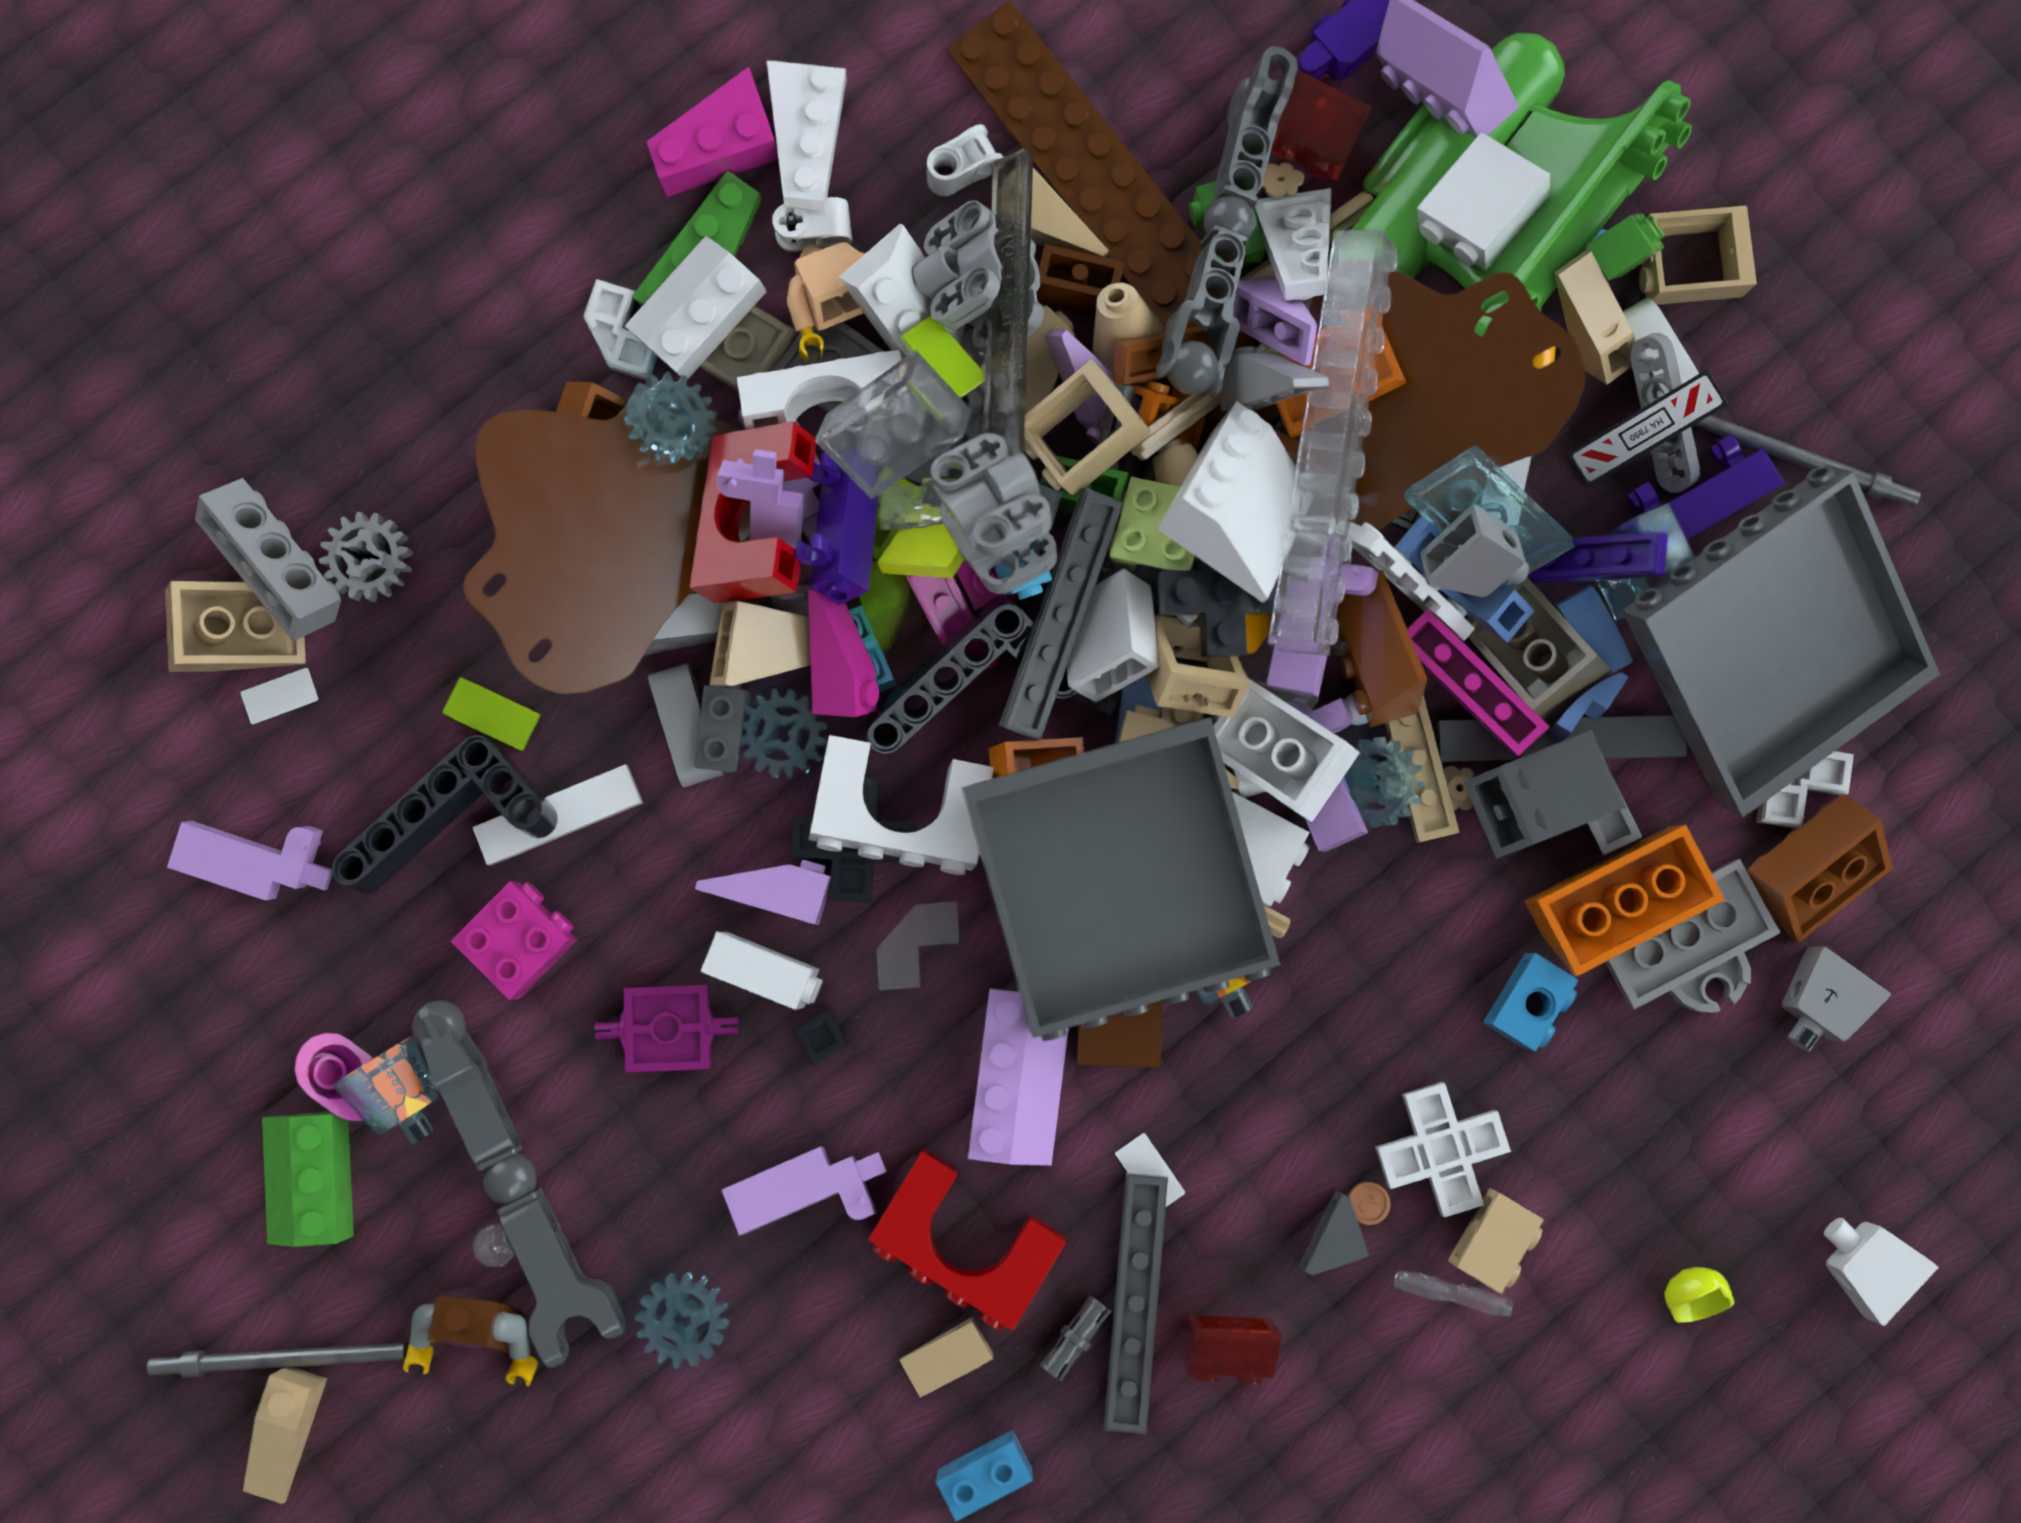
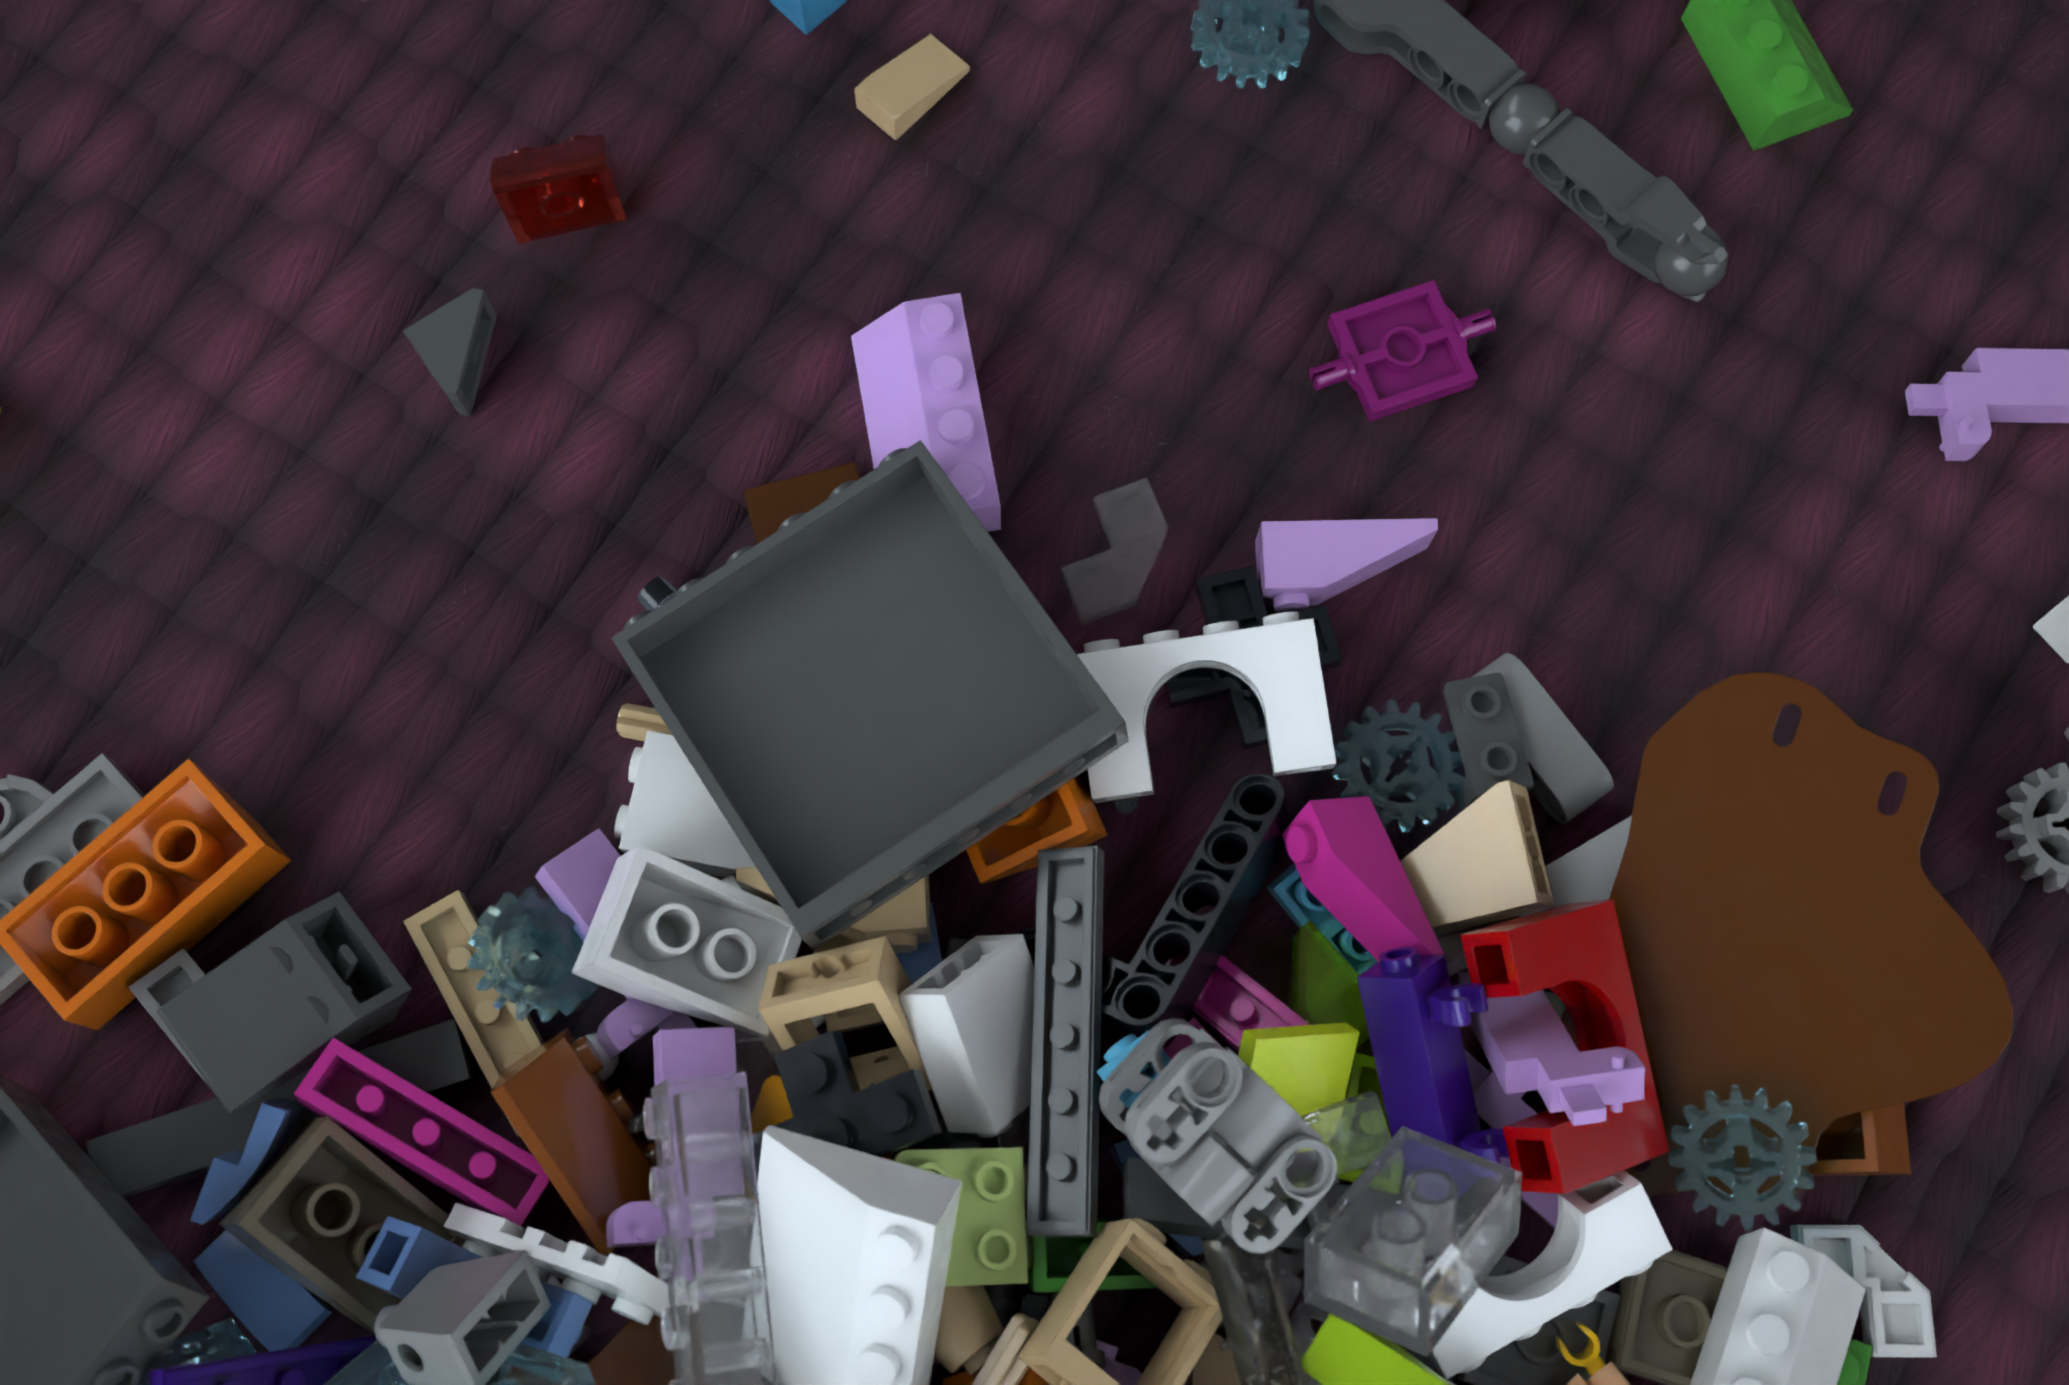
camera: 160 degrees right, 10 degrees down
dark pink piece [294,1033,387,1121] -> none
black beam [332,735,558,894] -> none
torso [333,1035,438,1145] -> none
lime slope [443,677,541,751] -> none
dark pink brick [450,881,578,1000] -> none
white tile [472,764,643,866] -> none
clear tile [472,1224,515,1267] -> none
white brick [700,932,823,1010] -> none
lavender piece [722,1147,887,1235] -> none
black tile [792,1009,849,1066] -> none
red arch [868,1148,1066,1331] -> none
dark grey pin [1040,1295,1112,1382] -> none
dark grey tile [1103,1172,1168,1434] -> none
white sticker [1115,1133,1185,1207] -> none
nougat piece [1348,1182,1390,1225] -> none
white plate [1375,1082,1511,1217] -> none
clear tile [1394,1271,1514,1317] -> none
tan plant [1443,766,1474,810] -> none
tan brick [1448,1188,1544,1294] -> none
dark azure brick [1483,953,1579,1052] -> none

